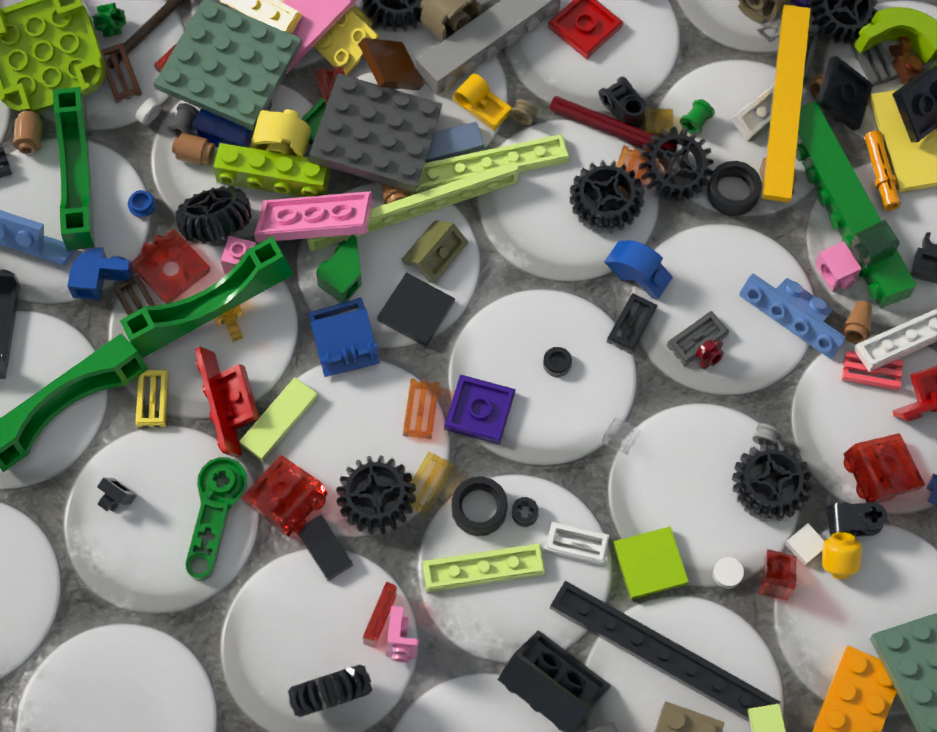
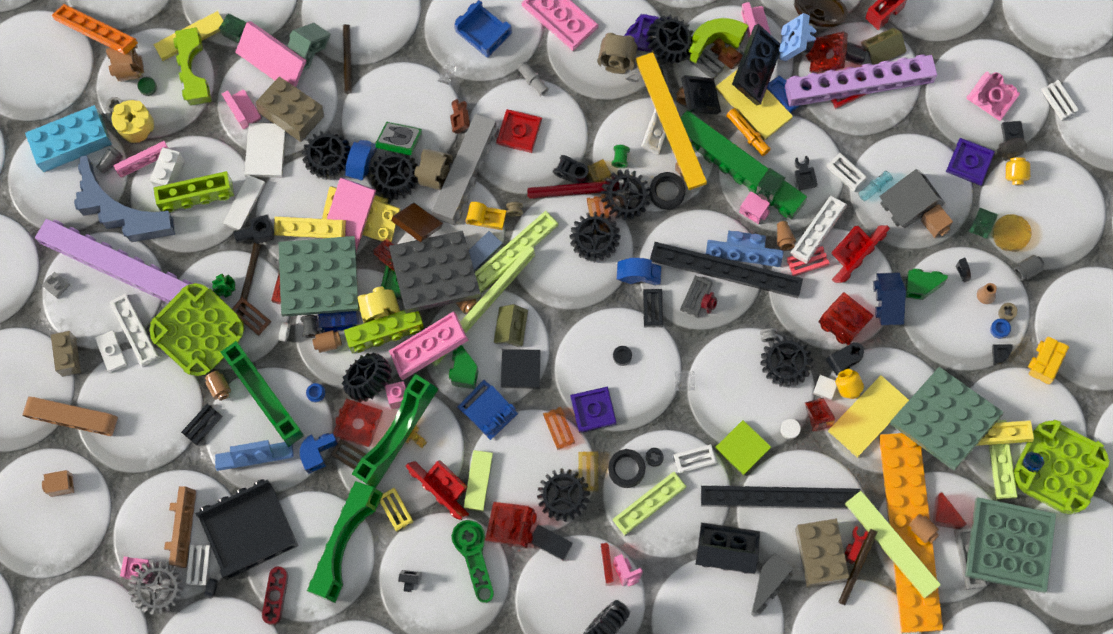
camera: 20 degrees left, 5 degrees up
none -> black plate [650,242,803,298]
none -> light yellow tile [828,375,909,458]

